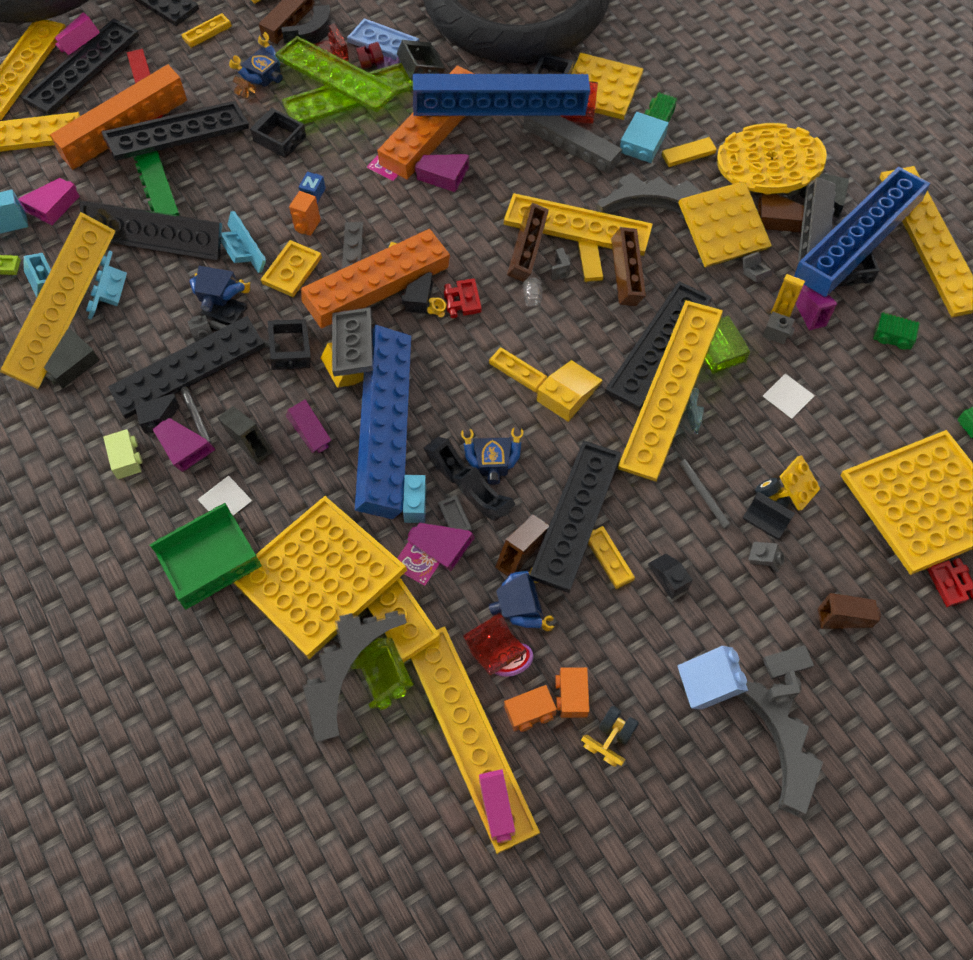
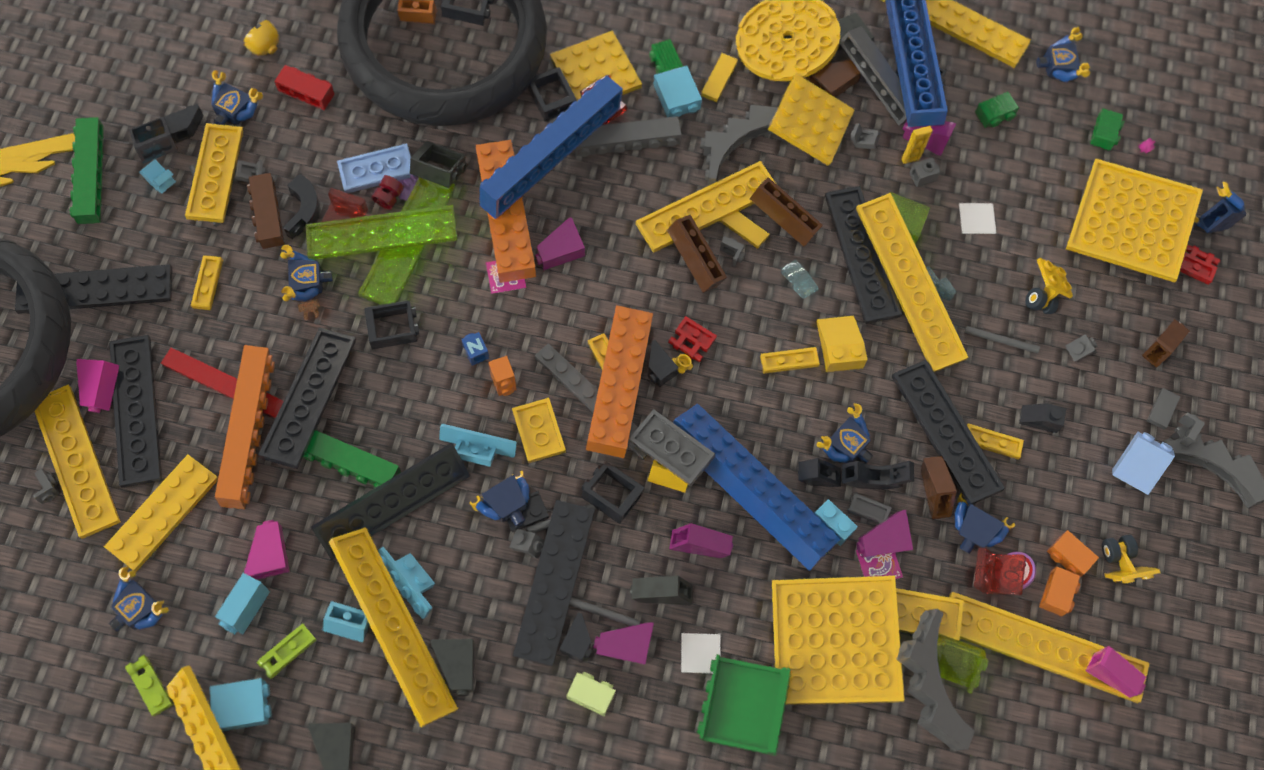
camera: 50 degrees left, 5 degrees up
clear brick [523,277,542,307] -> none
black panel [743,492,795,540] -> none
none -> clear light blue slope [781,260,818,299]

